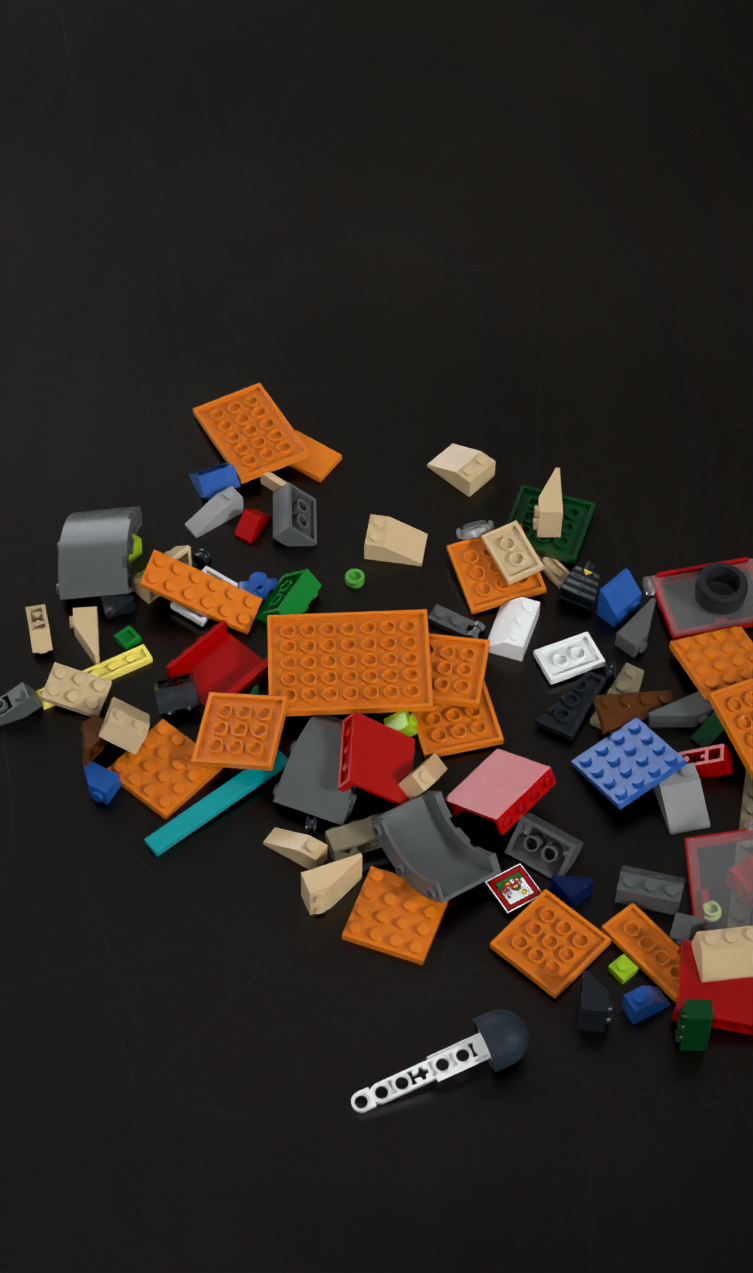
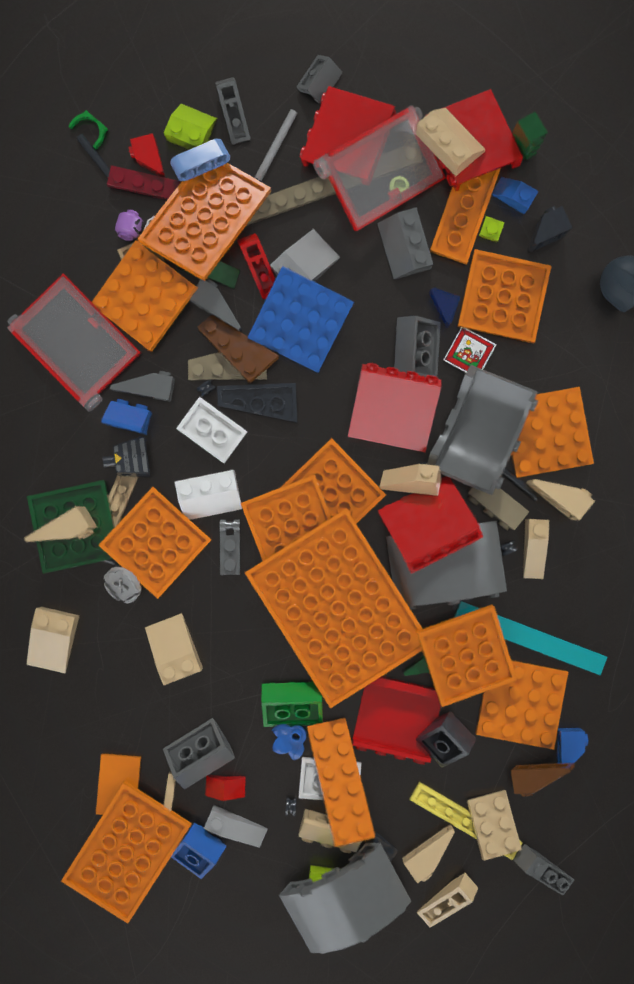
camera: 120 degrees left, 35 degrees up
tan slope [99,697,150,754] -> none
green tile [113,625,142,651] -> none
bright green tile [345,569,365,588] -> none
lime brick [383,710,418,737] -> none
tan plate [481,520,544,585] -> none
dark grey brick [669,912,704,945] -> none
black tyre [694,562,748,615] -> none

